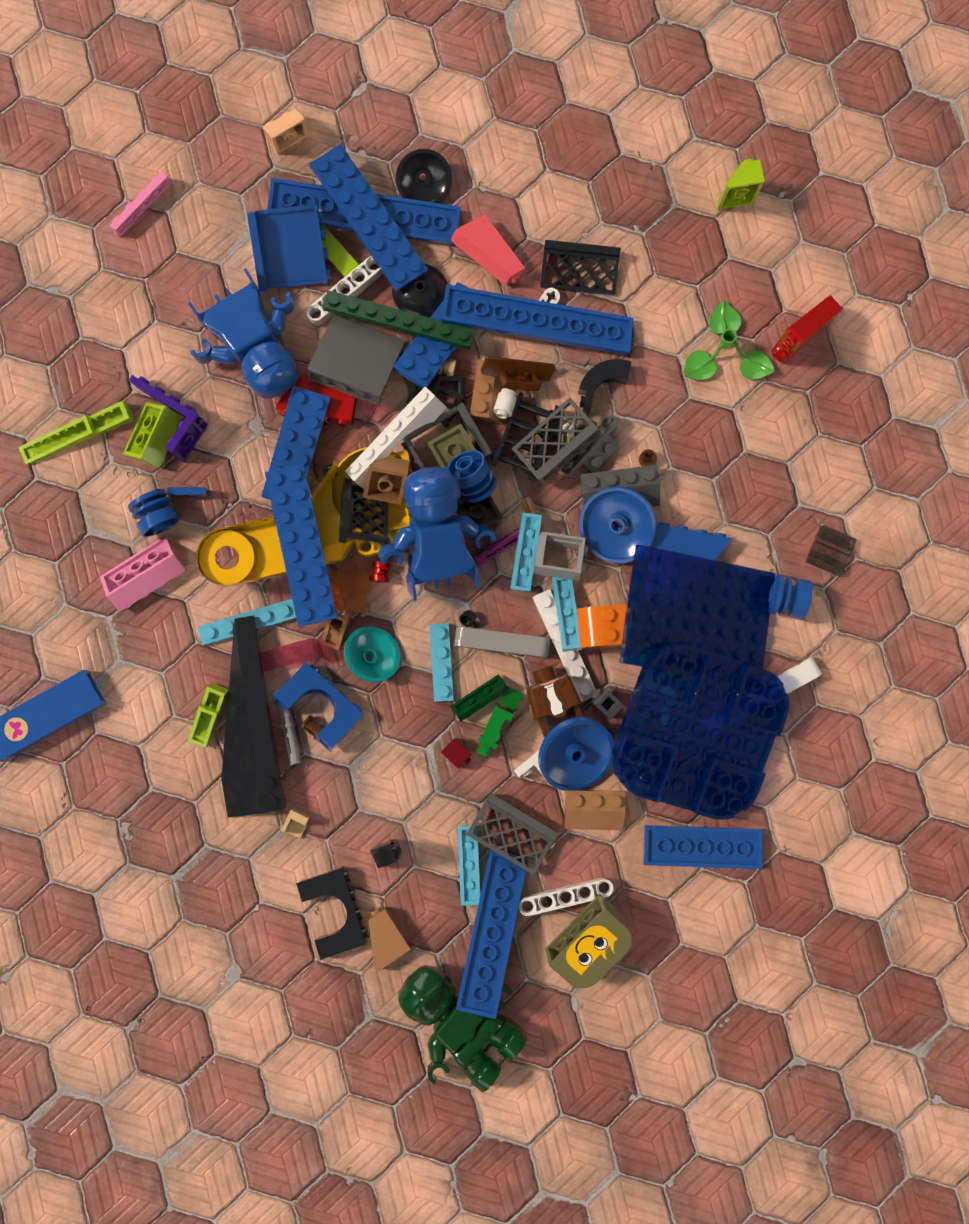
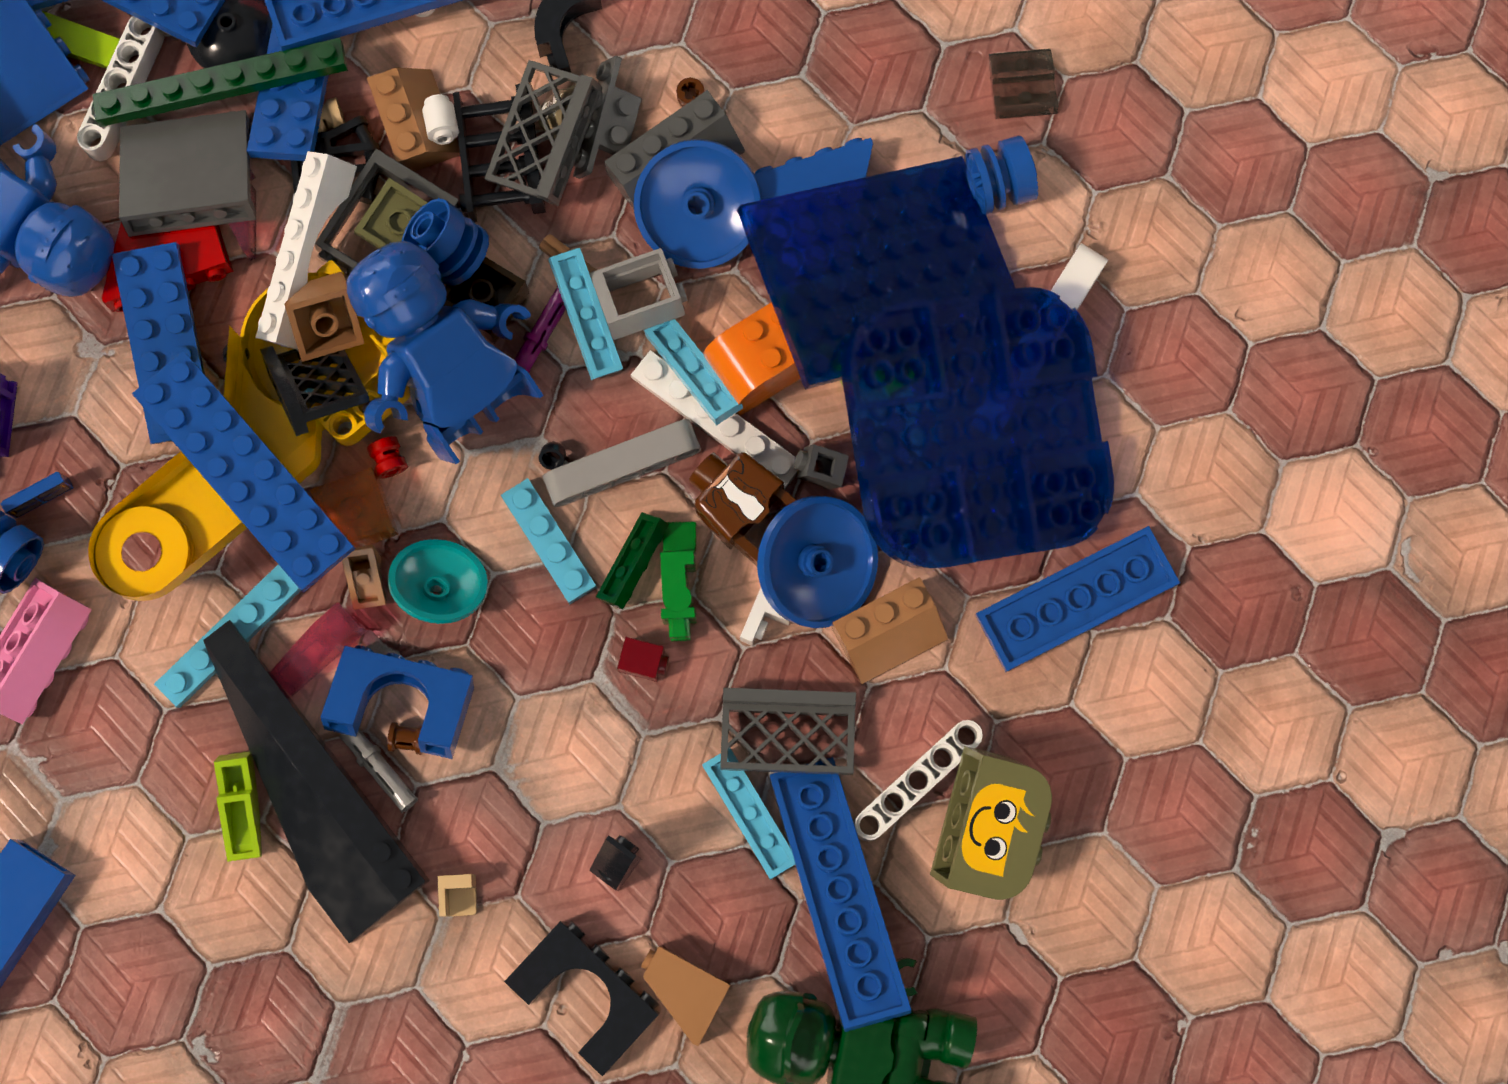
camera: 25 degrees left, 5 degrees down
reddish brown bracket [480,356,555,391] -> none

